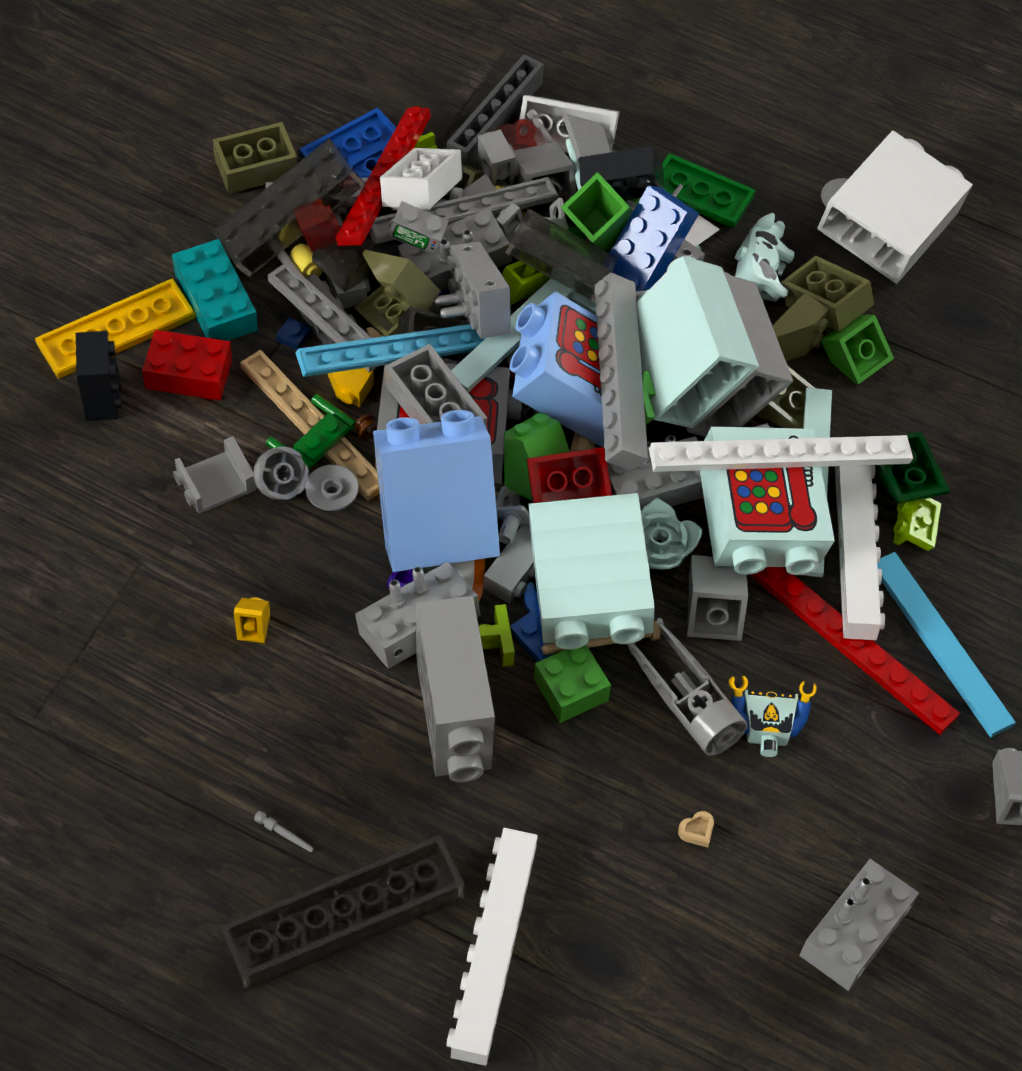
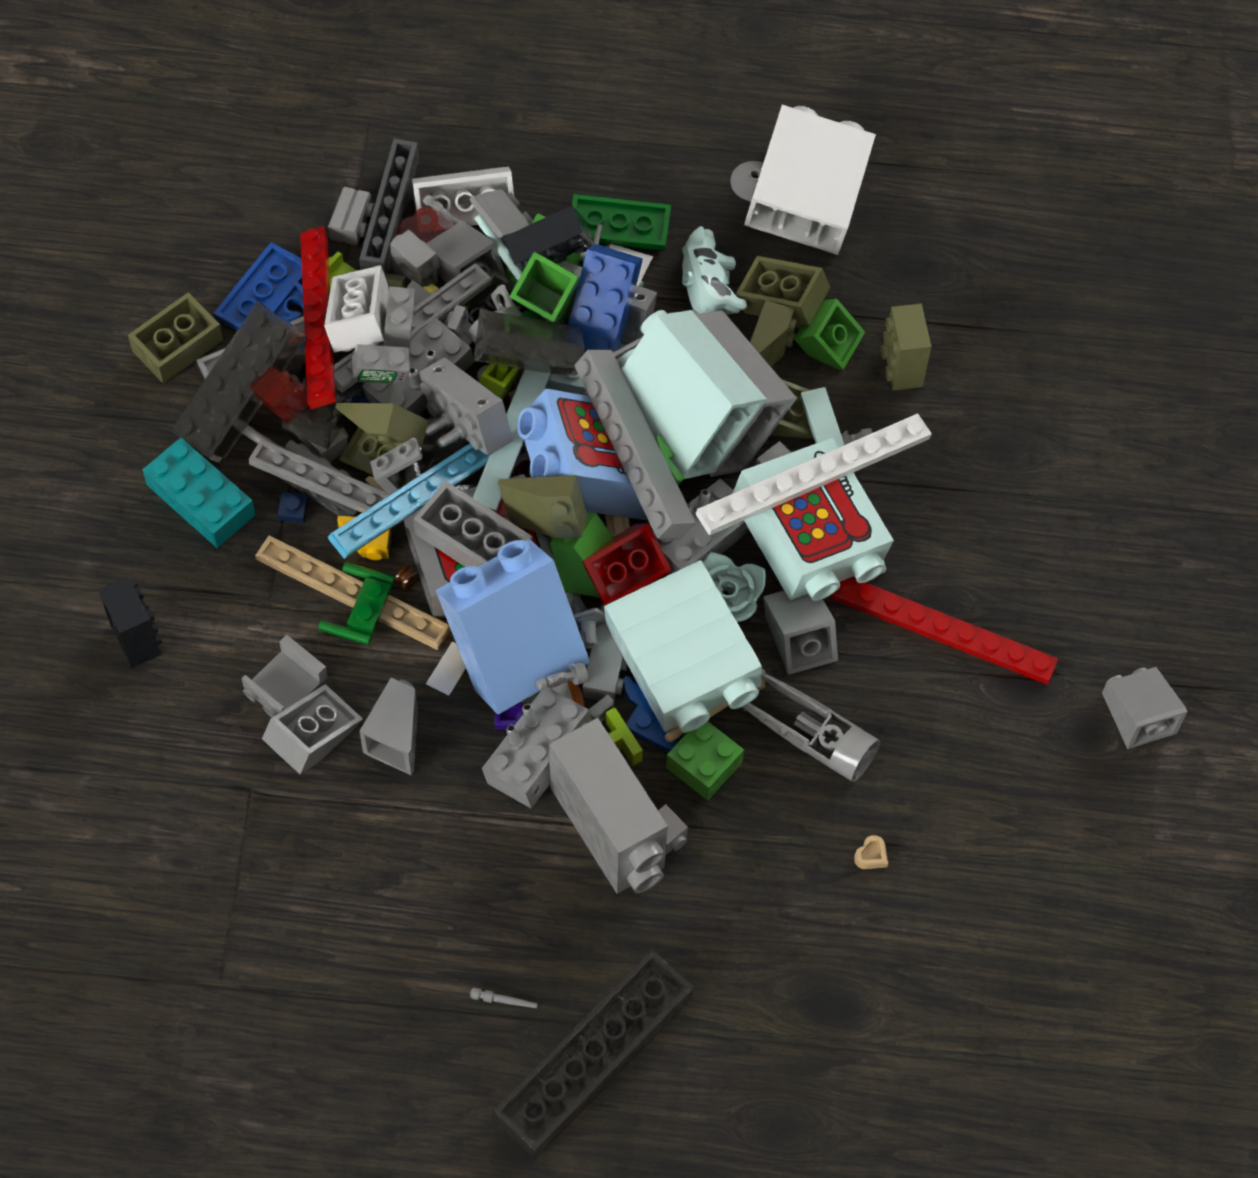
camera: 20 degrees left, 5 degrees up
yellow tile [35,278,196,379] -> none
red brick [142,330,232,401] -> none
yellow slope [234,597,270,643] -> none
light grey cylinder [253,447,309,500] -> none
light yellow brick [290,244,324,278] -> none
light grey dish [305,465,359,511] -> none
white brick [446,828,538,1066] -> none
torso [729,676,817,757] -> none
light grey piece [799,859,919,991] -> none
white brick [835,465,885,640] -> none
dark green slope [875,431,950,504] -> none
medium azure tile [877,552,1016,738] -> none
lime bracket [893,498,941,551] -> none
none -> light grey slope [262,684,363,774]
none -> light grey brick [328,187,375,246]
none -> light grey slope [360,678,418,775]
none -> light grey bracket [370,437,422,495]
none -> light grey brick [384,286,415,349]
none -> white sticker [426,642,466,696]
none -> olive slope [498,475,588,539]
none -> light grey piece [535,662,588,690]
none -> light grey tile [589,695,614,723]
none -> light grey brick [658,804,688,855]
none -> olive brick [881,303,931,390]

